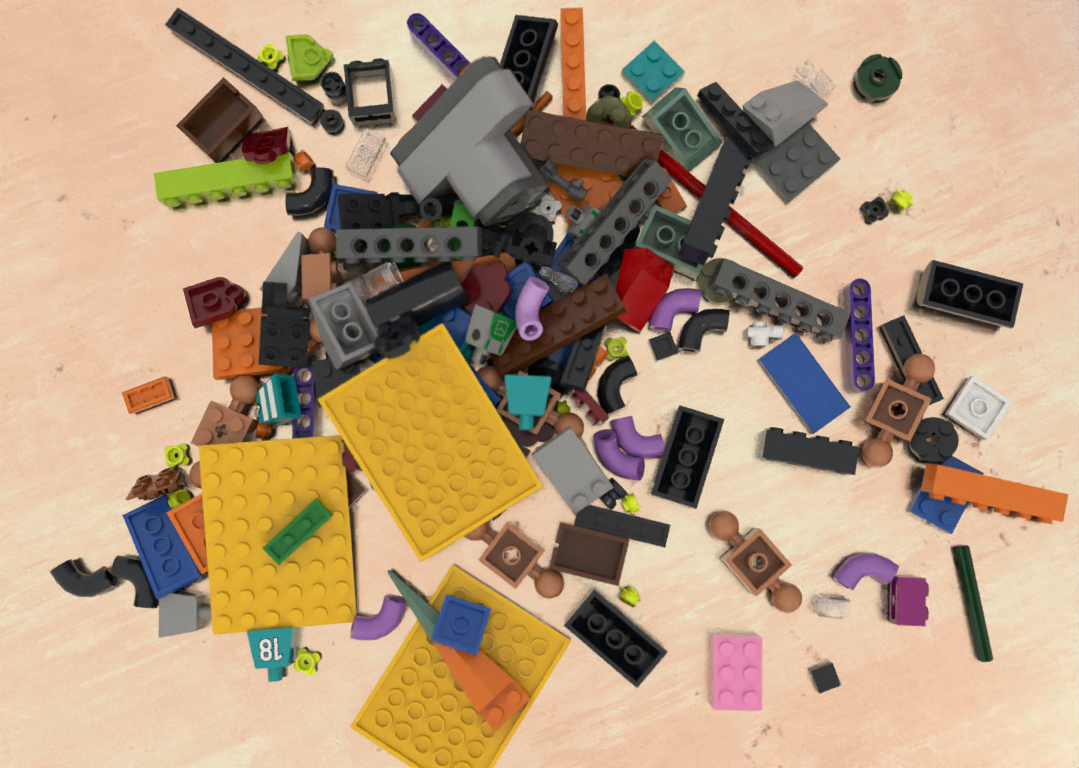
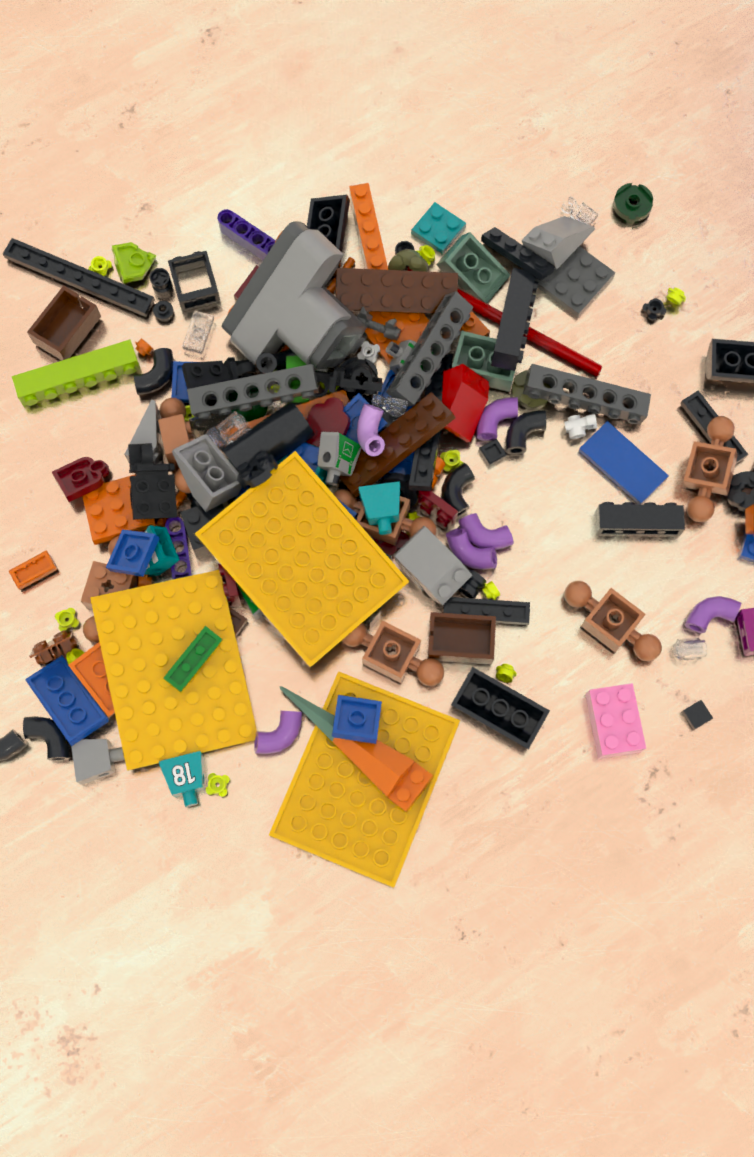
camera: 15 degrees left, 10 degrees down
dark red plate [242,127,291,164] -> none
black brick [651,405,725,509] -> none
dark purple beam [844,278,875,393] -> none
none -> blue plate [106,529,160,577]

